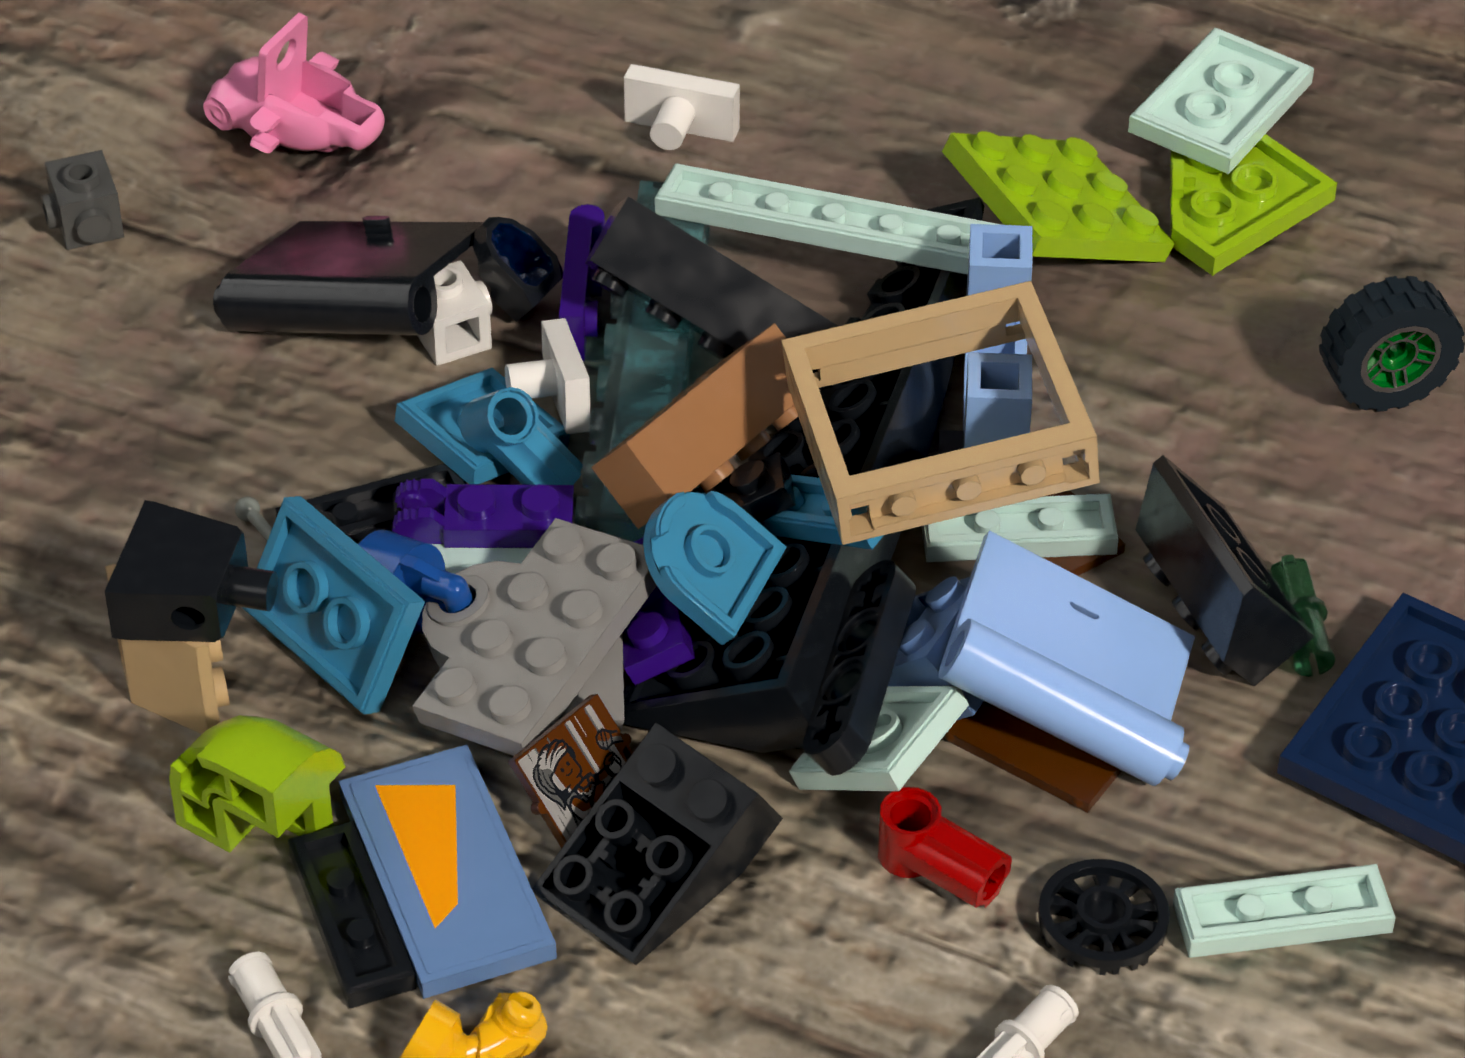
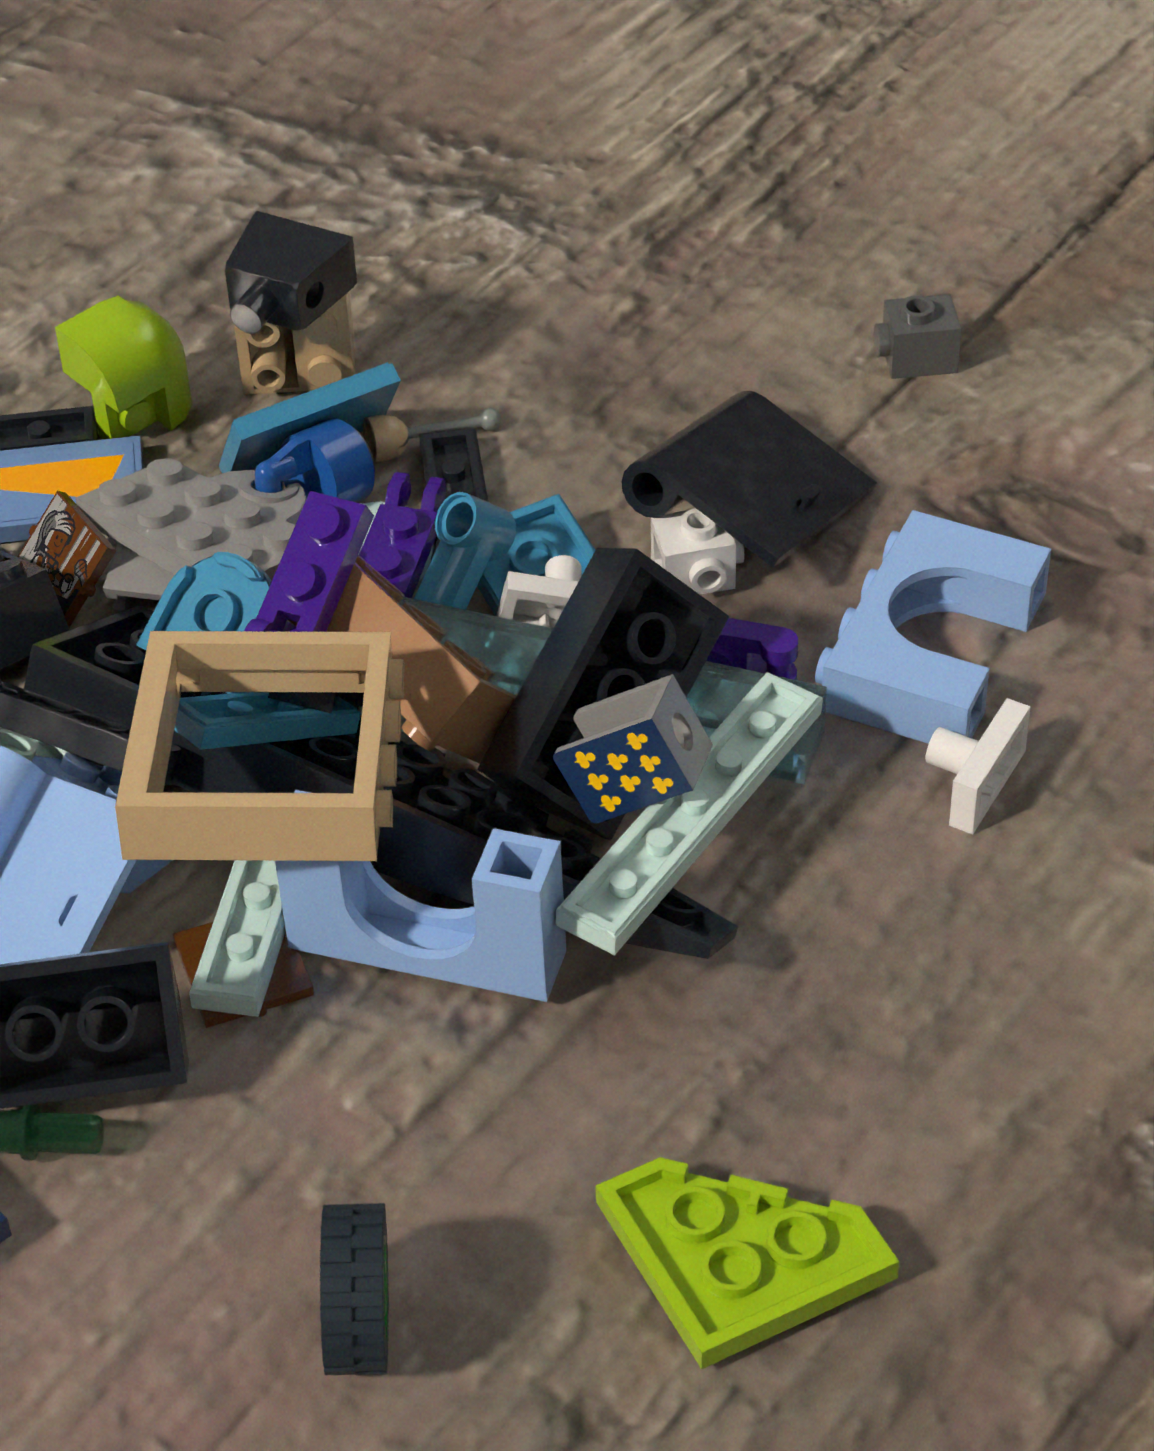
camera: 105 degrees right, 0 degrees up
bright pink piece [203,13,385,153] -> none
black rock [472,217,564,322] -> none
lime plate [942,131,1175,262] -> none
light aqua tile [1128,28,1314,174] -> none
none -> dark purple plate [244,491,374,632]
none -> piece [553,674,713,823]
none -> light blue arch [815,510,1051,744]

